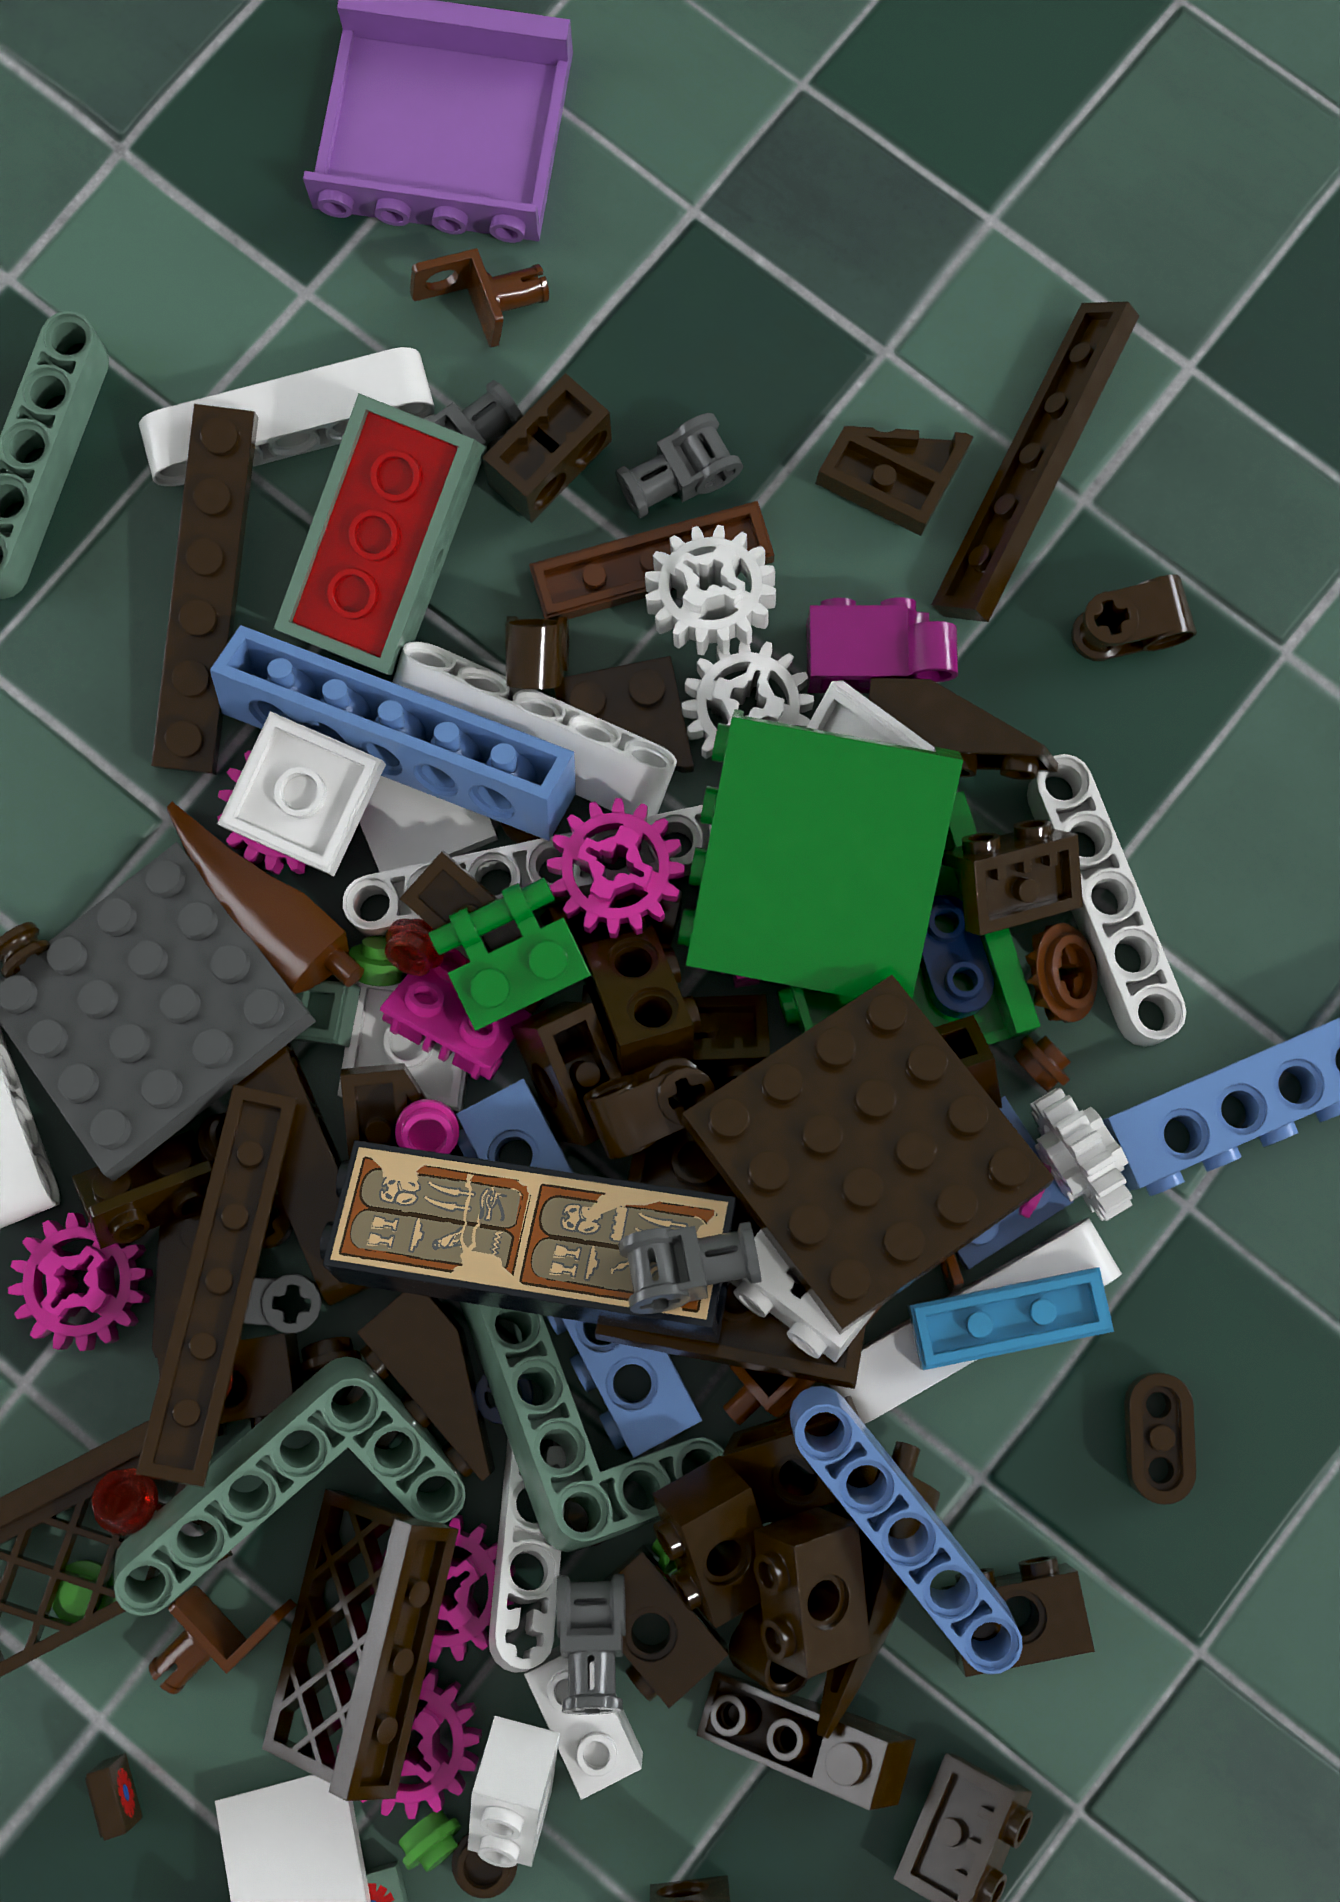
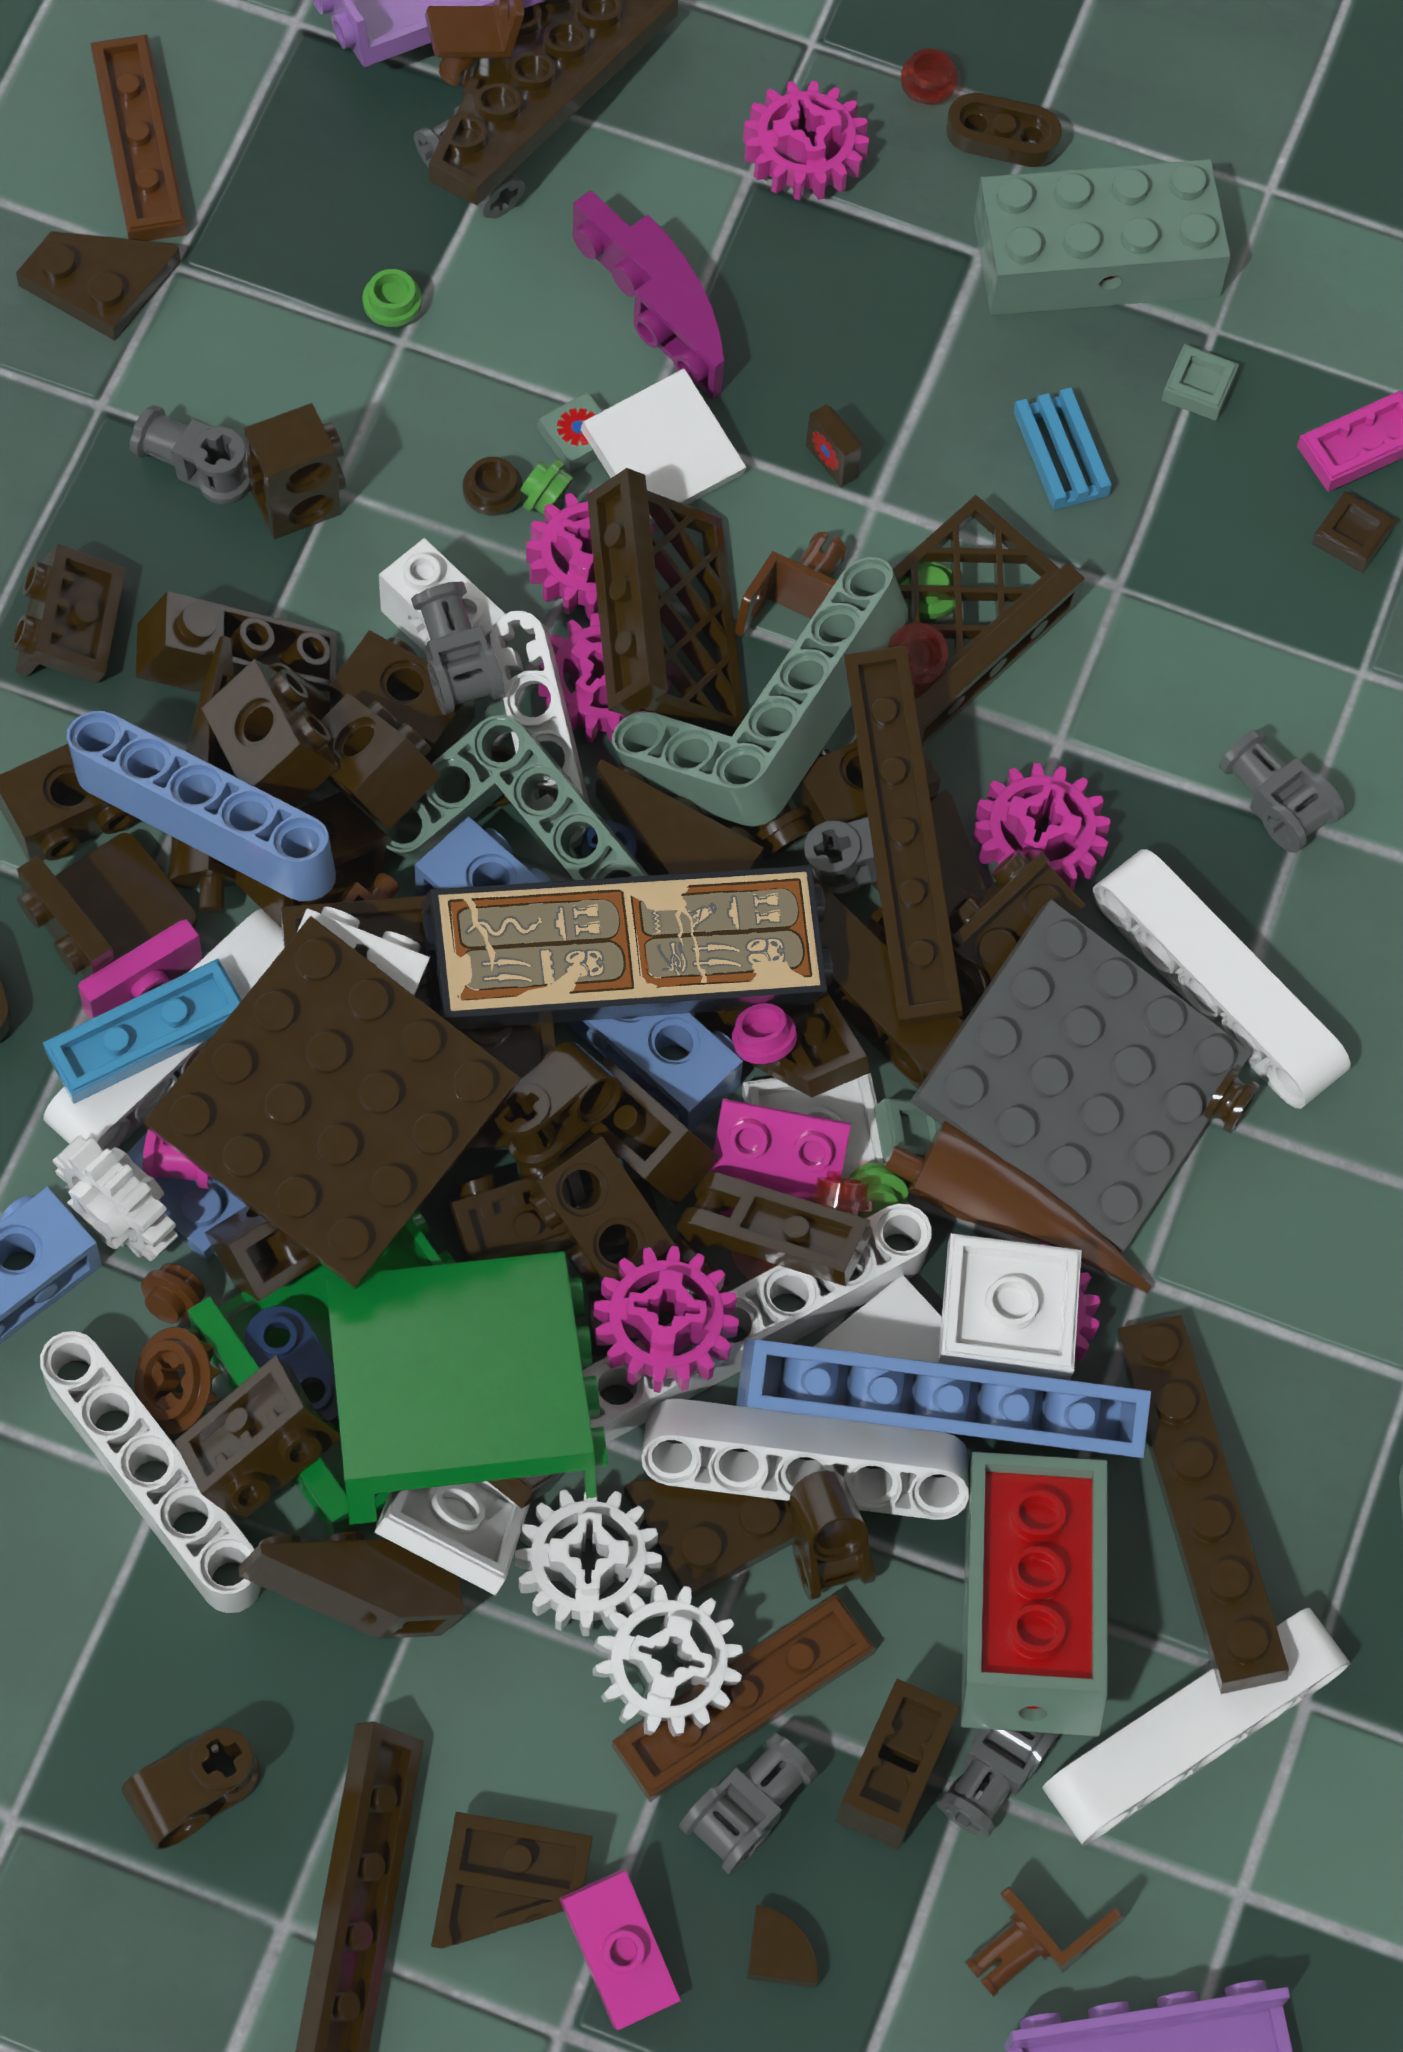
camera: 155 degrees right, 15 degrees down
green plate [428,877,591,1031] -> none
white brick [468,1716,560,1868] -> none
dark grey connector [618,1221,762,1314] -> none
magenta hinge [806,597,958,693] -> none
none -> dark brown bracket [17,833,197,978]
none -> dark pink plate [78,919,202,1020]
none -> dark pink plate [559,1869,681,2031]
none -> dark brown tile [747,1905,818,1988]

